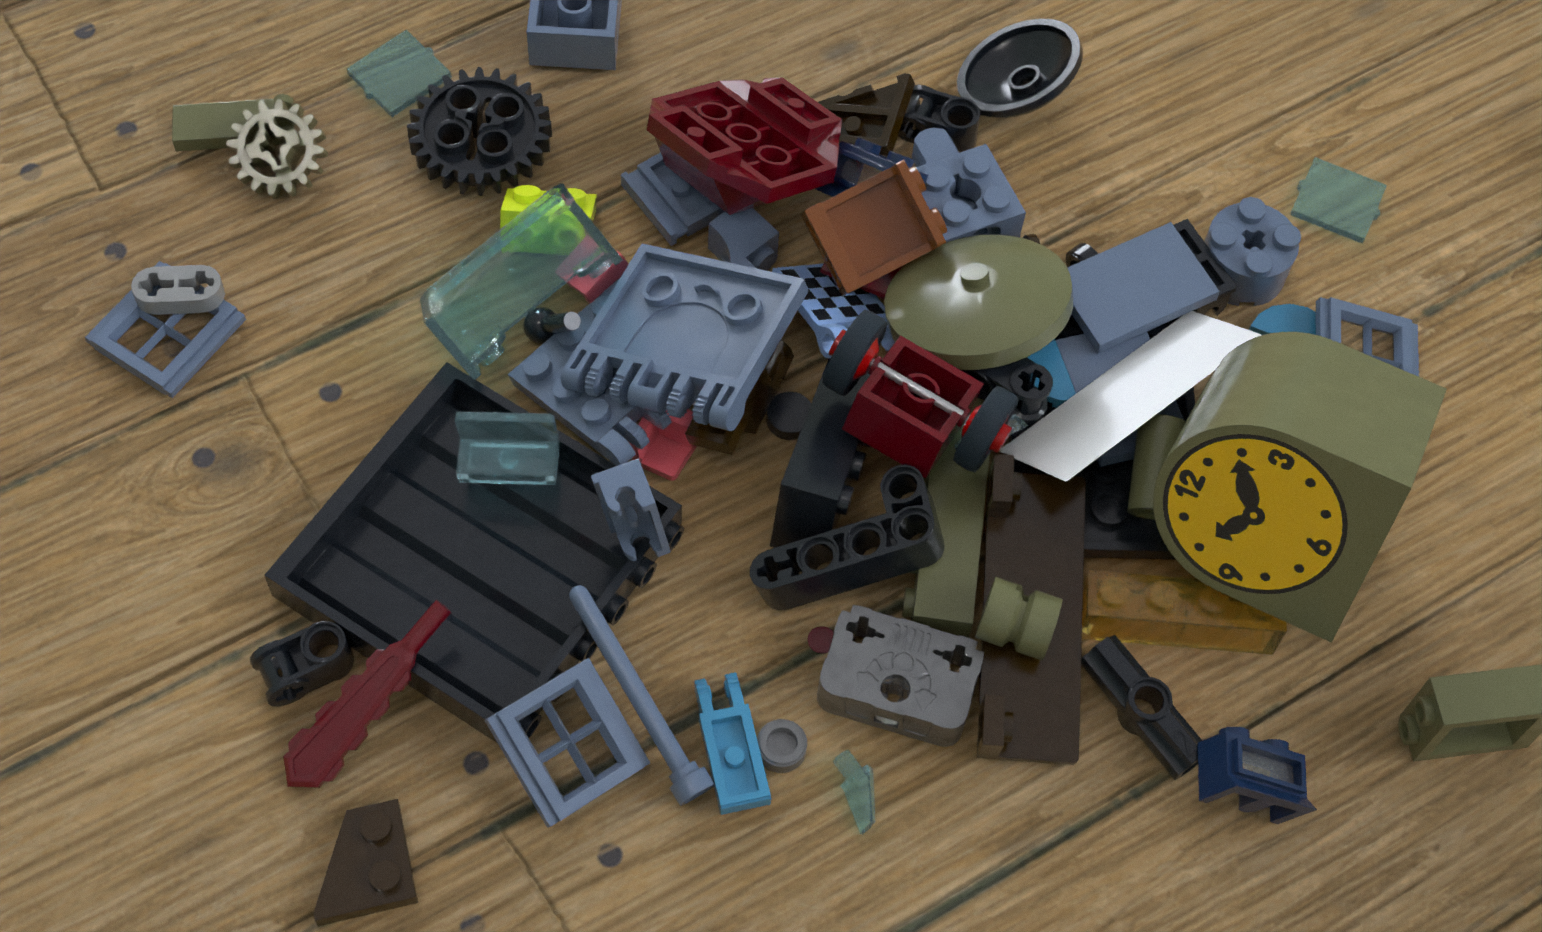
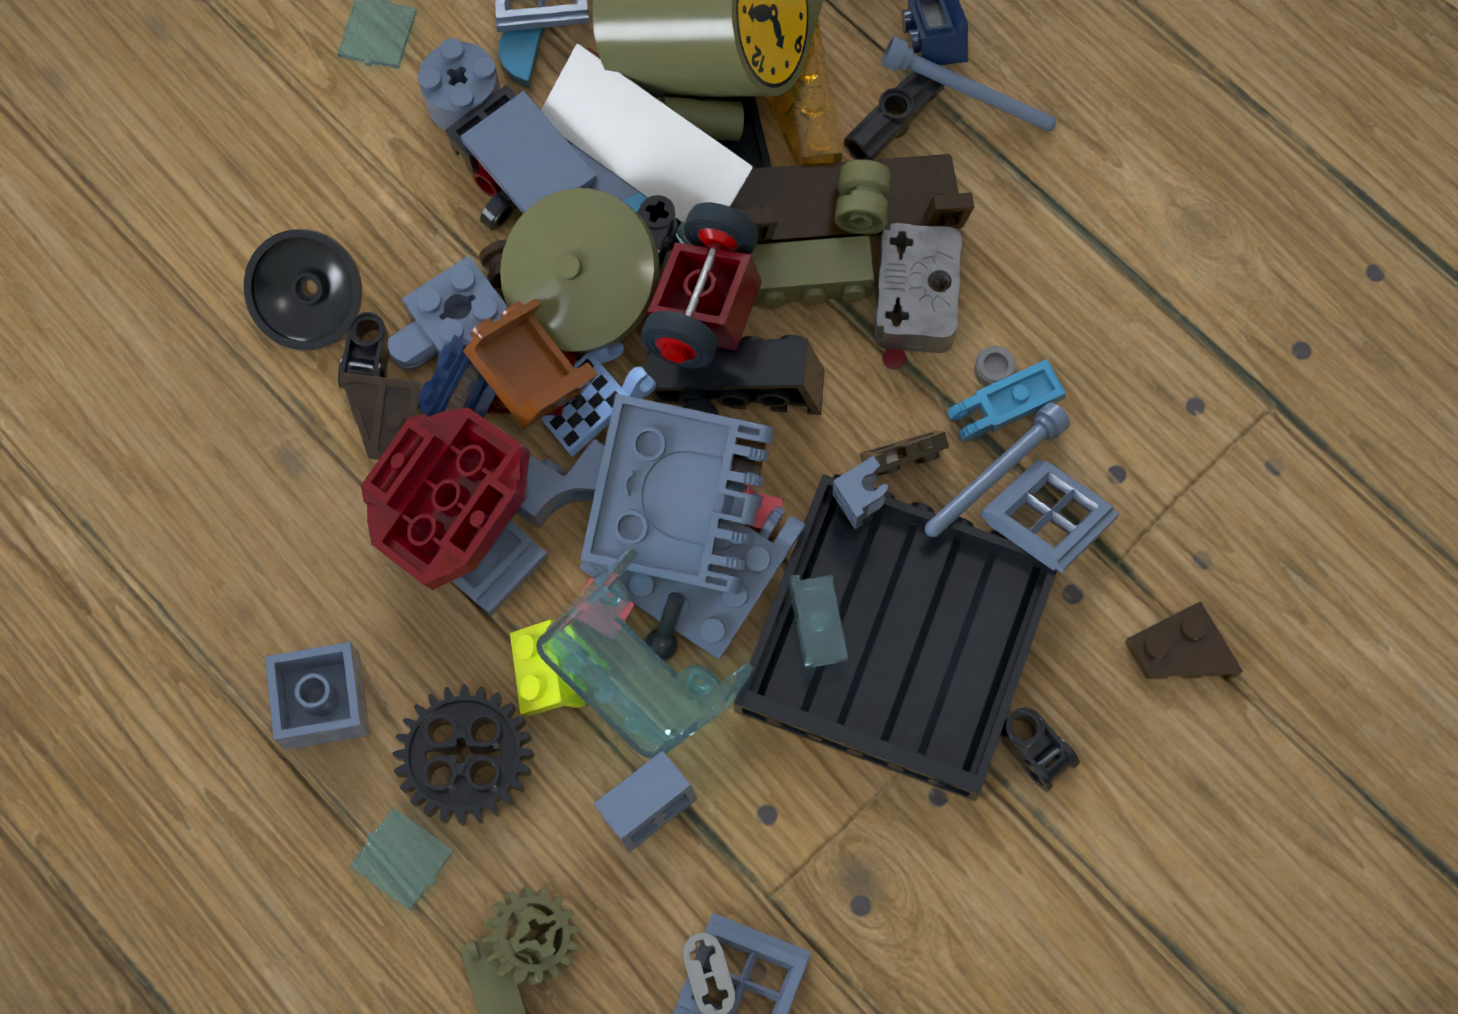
camera: 95 degrees left, 10 degrees up
dark red sword [283,600,452,788] -> none
black beam [750,464,945,611] -> none
clear light blue bar [833,750,875,835] -> none
none -> sand blue hinge [594,751,697,852]
none -> dark brown wing [859,430,949,475]
none -> sand blue piece [881,36,1056,131]

